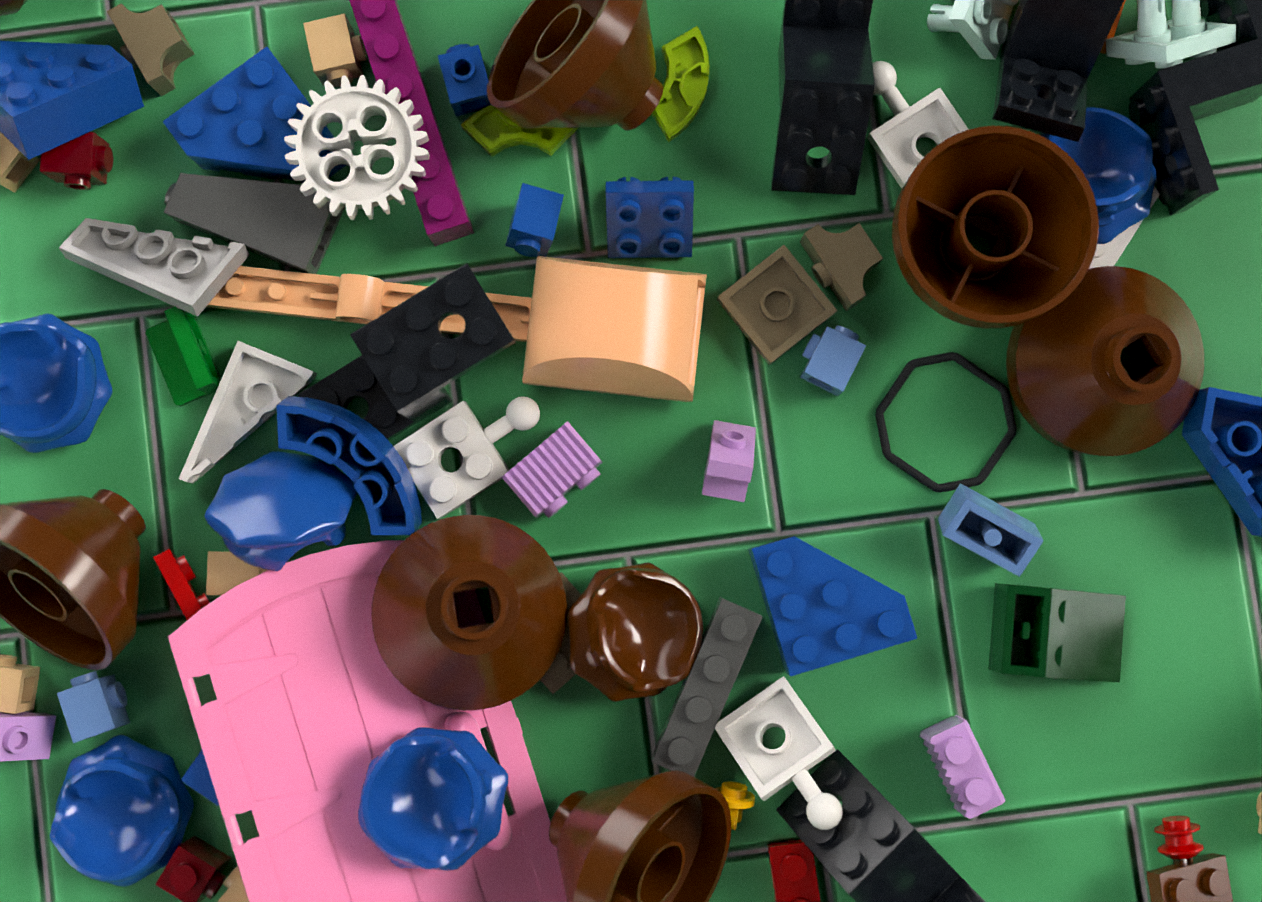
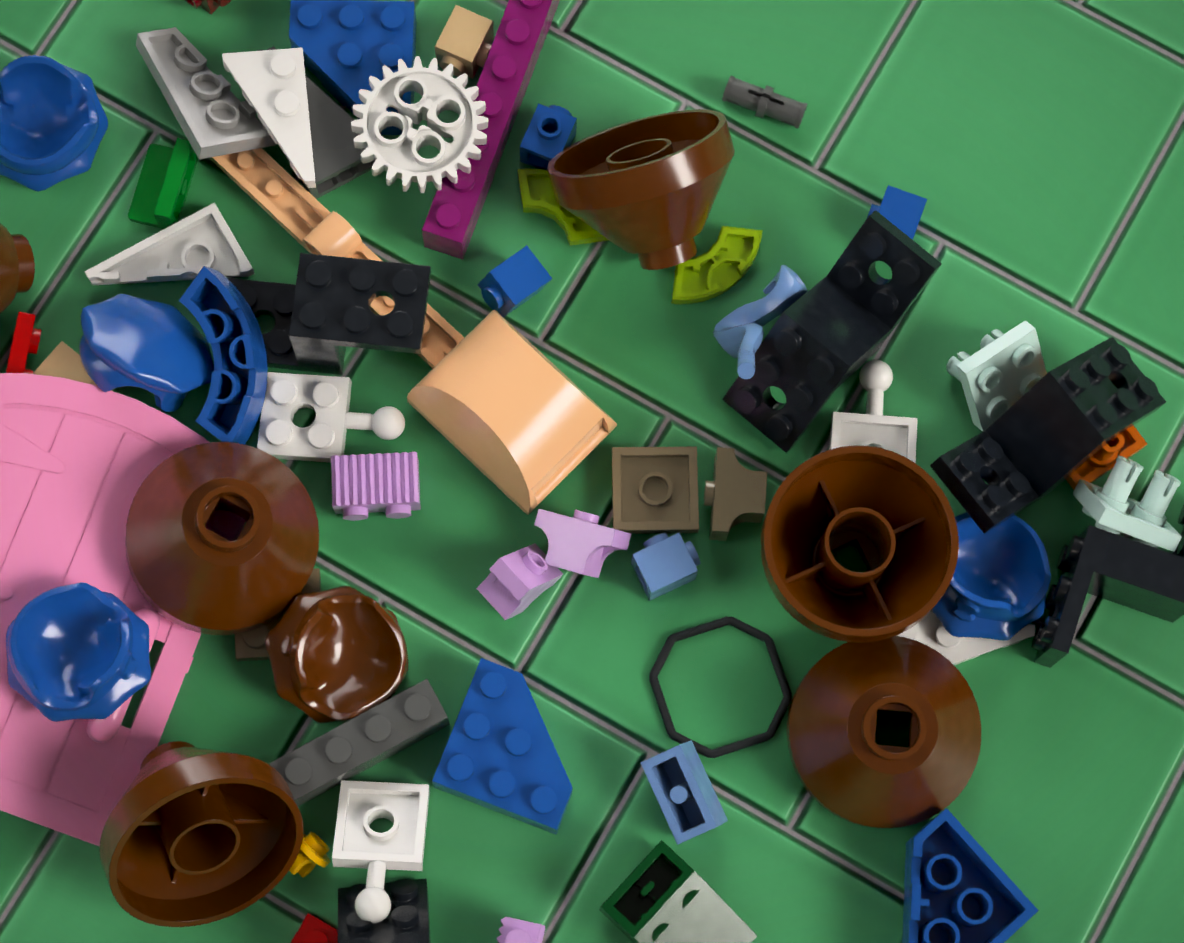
camera: 25 degrees right, 10 degrees down
blue plate [606,176,694,258] -> none
none -> white wing [222,48,316,188]
none -> lavender brick [534,509,631,578]
none -> medium blue animal [713,265,808,379]

